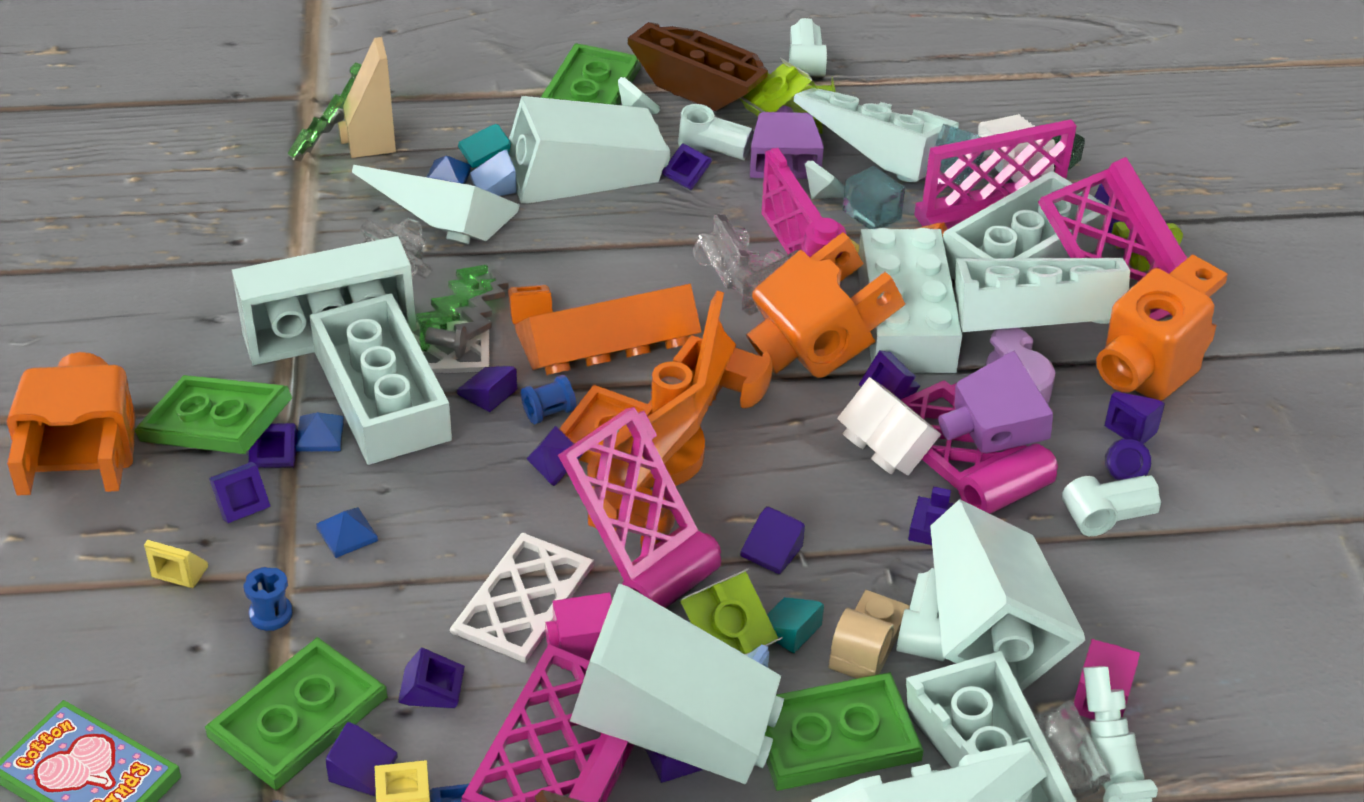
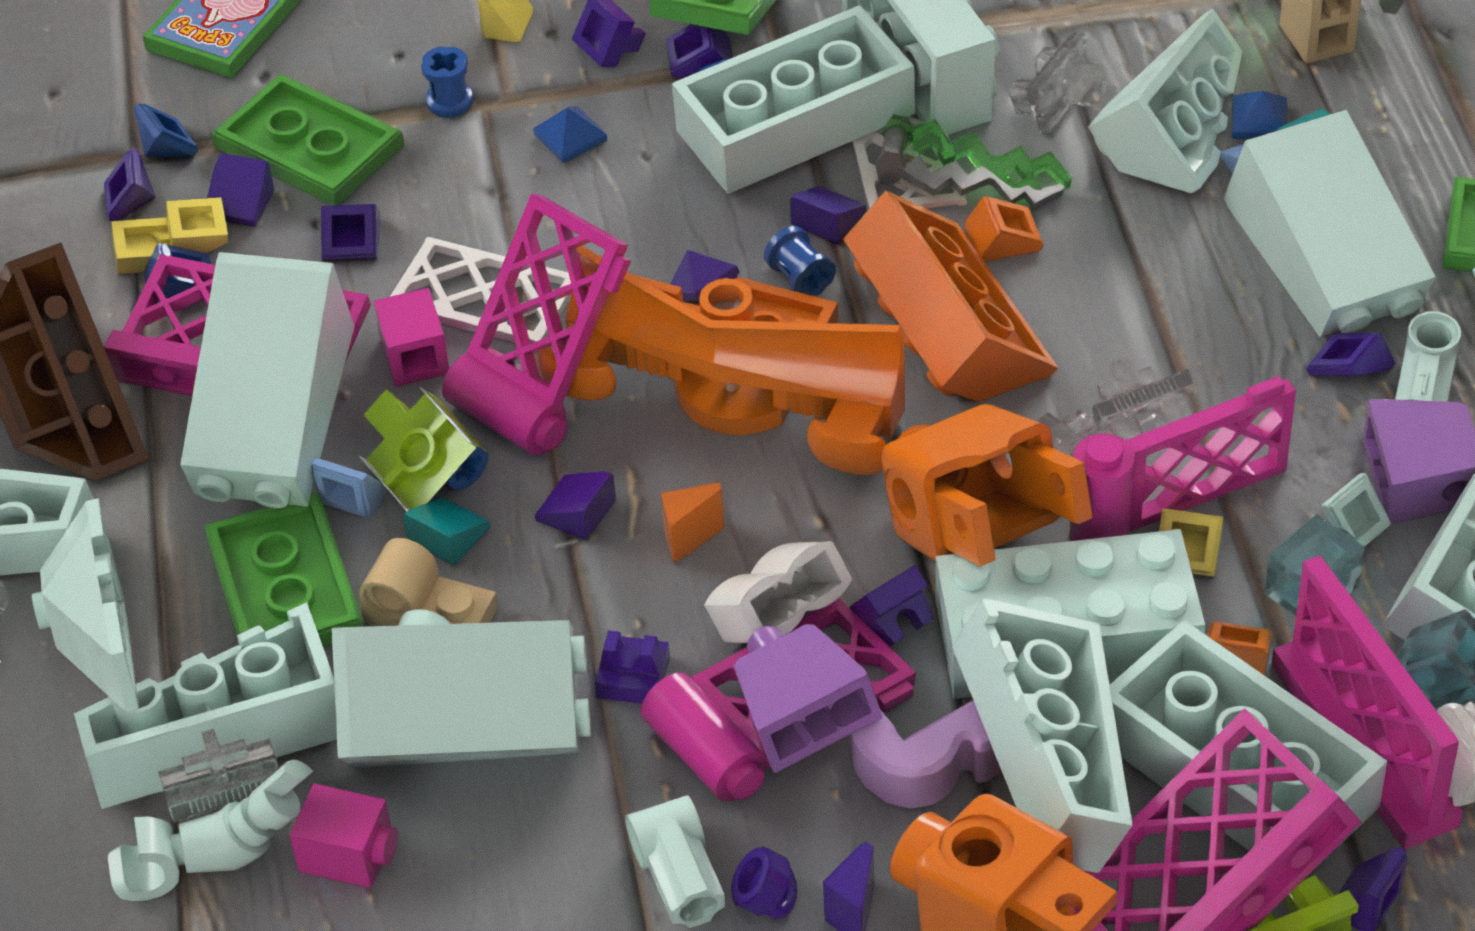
camera: 90 degrees right, 5 degrees up
none -> orange slope [661,482,725,562]

